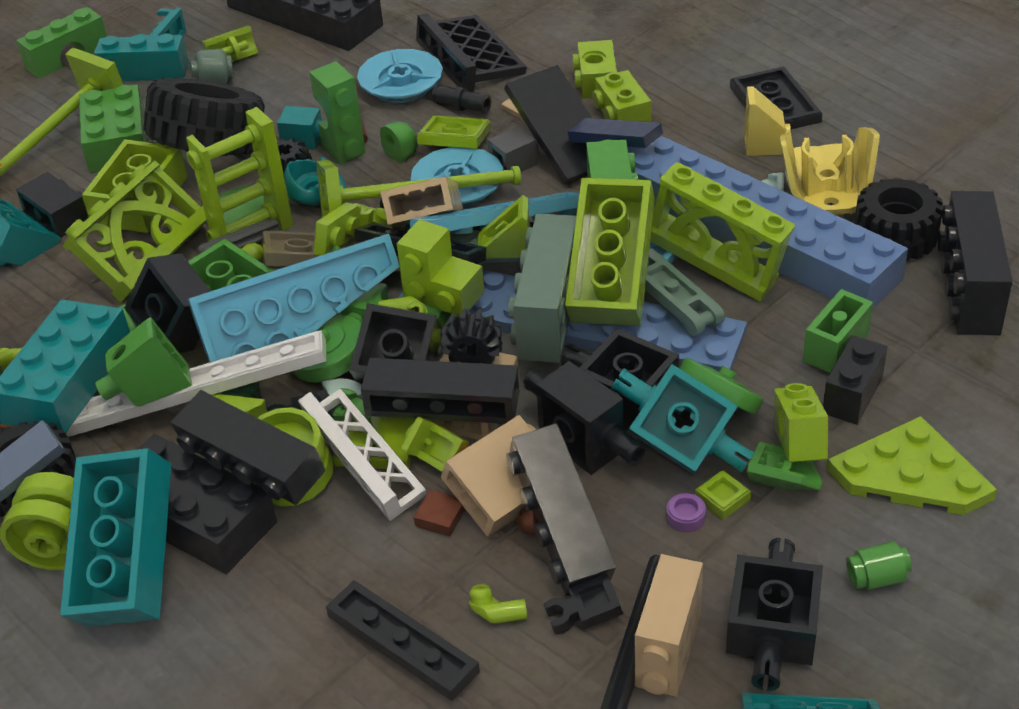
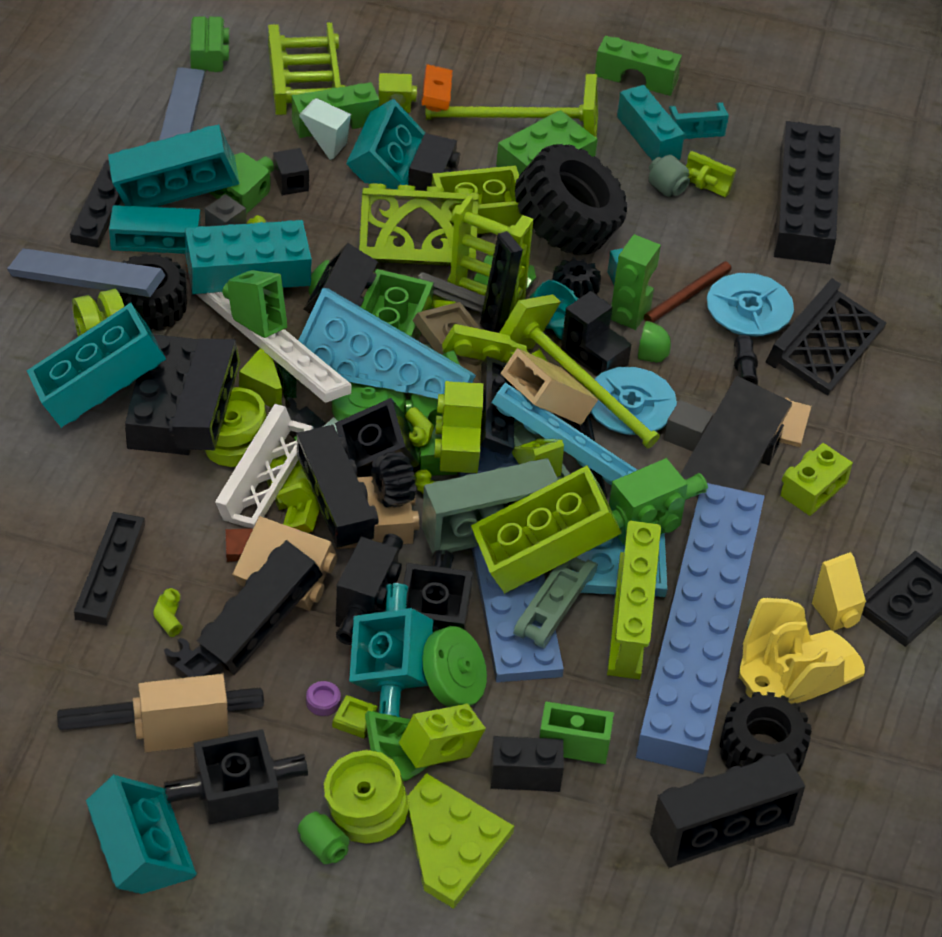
camera: 55 degrees right, 5 degrees up
lime tile [417,115,491,149] -> none
dark blue tile [567,118,663,148] -> none
lime brick [573,40,617,99] -> none
none -> lime wheel [324,750,409,844]
none -> black tile [480,231,523,333]
none -> black brick [561,291,632,377]

